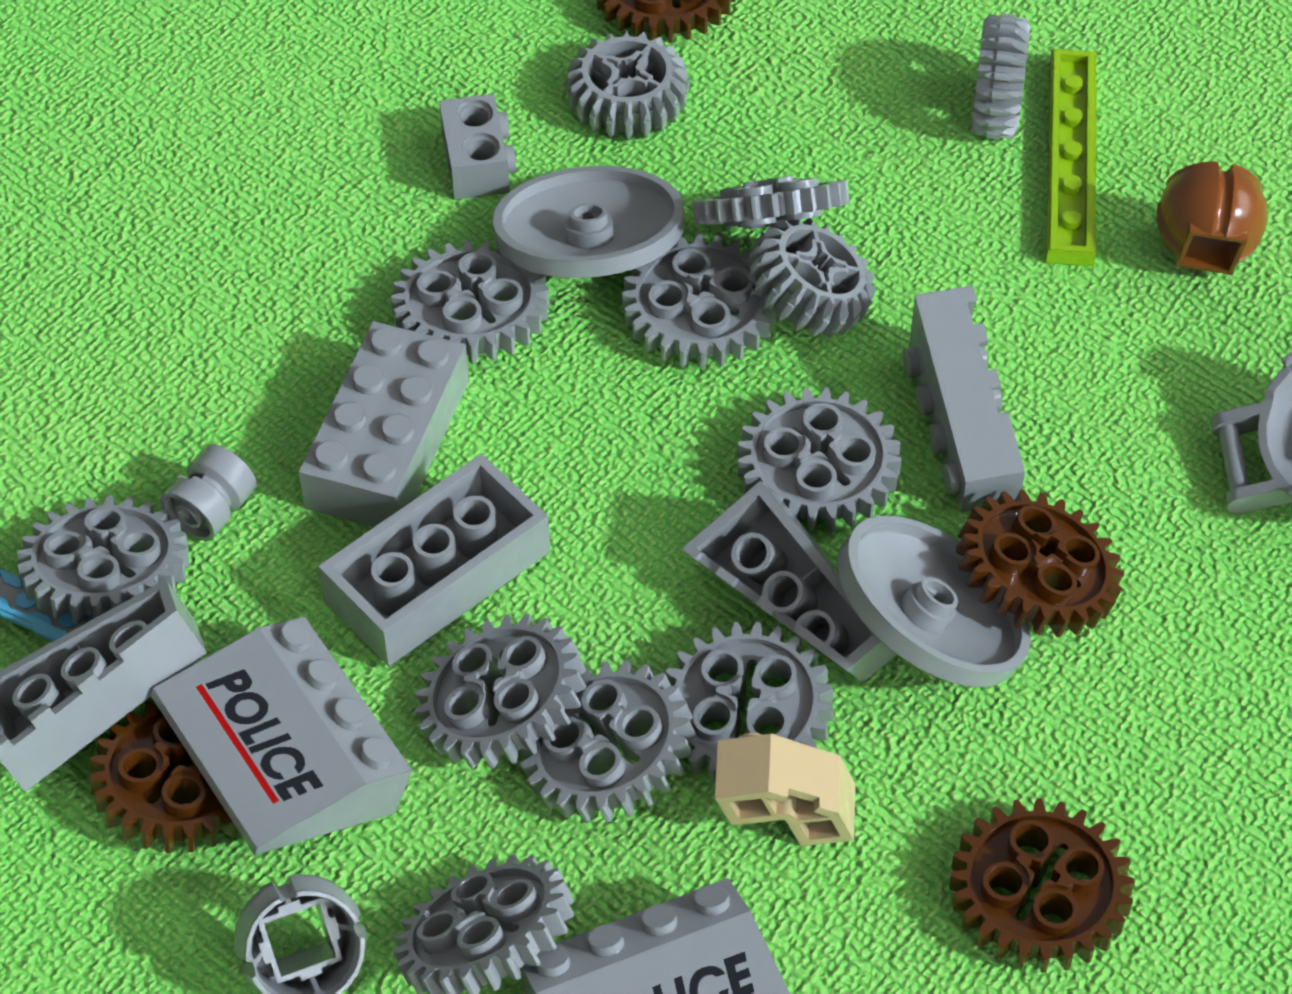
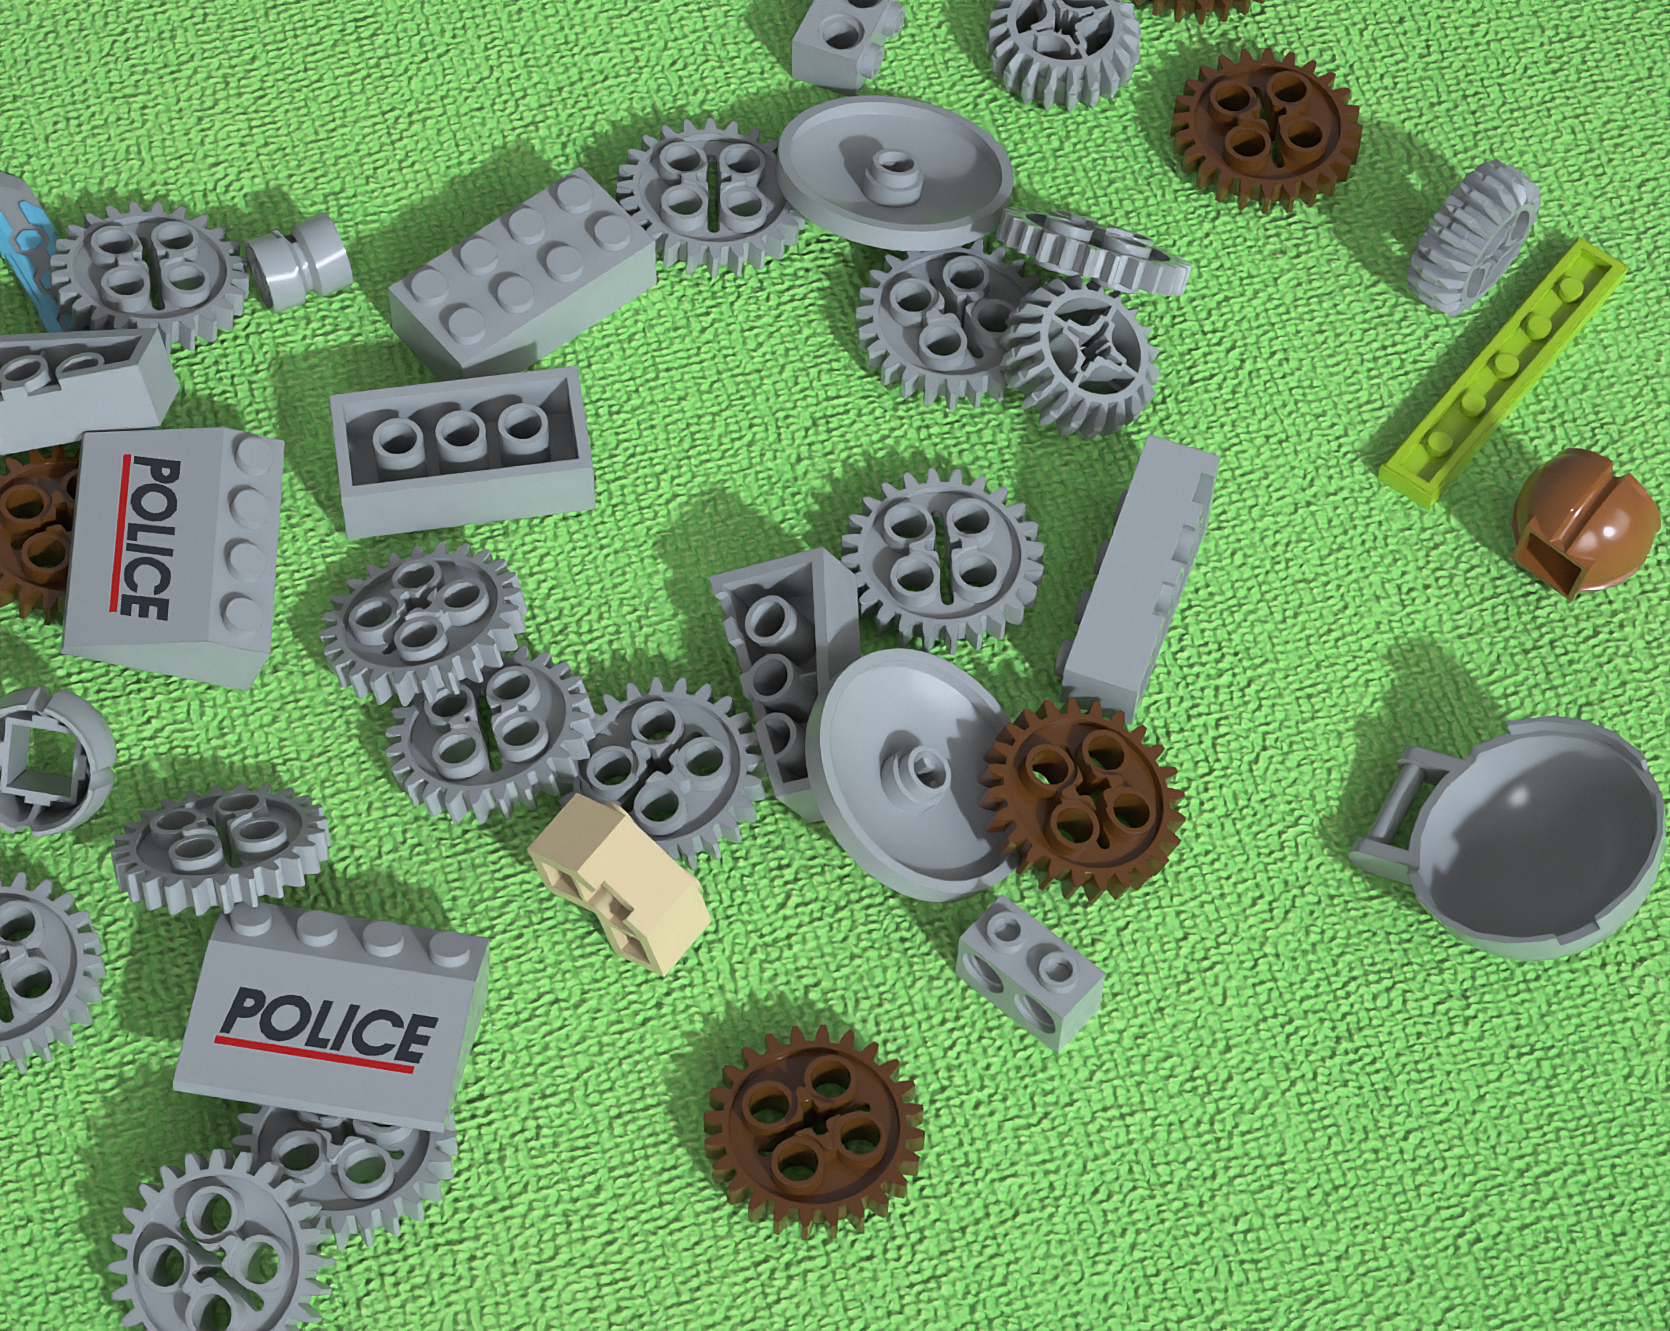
camera: 30 degrees right, 5 degrees up
none -> light grey brick [955,894,1106,1054]
none -> reddish brown gear [1170,48,1363,214]

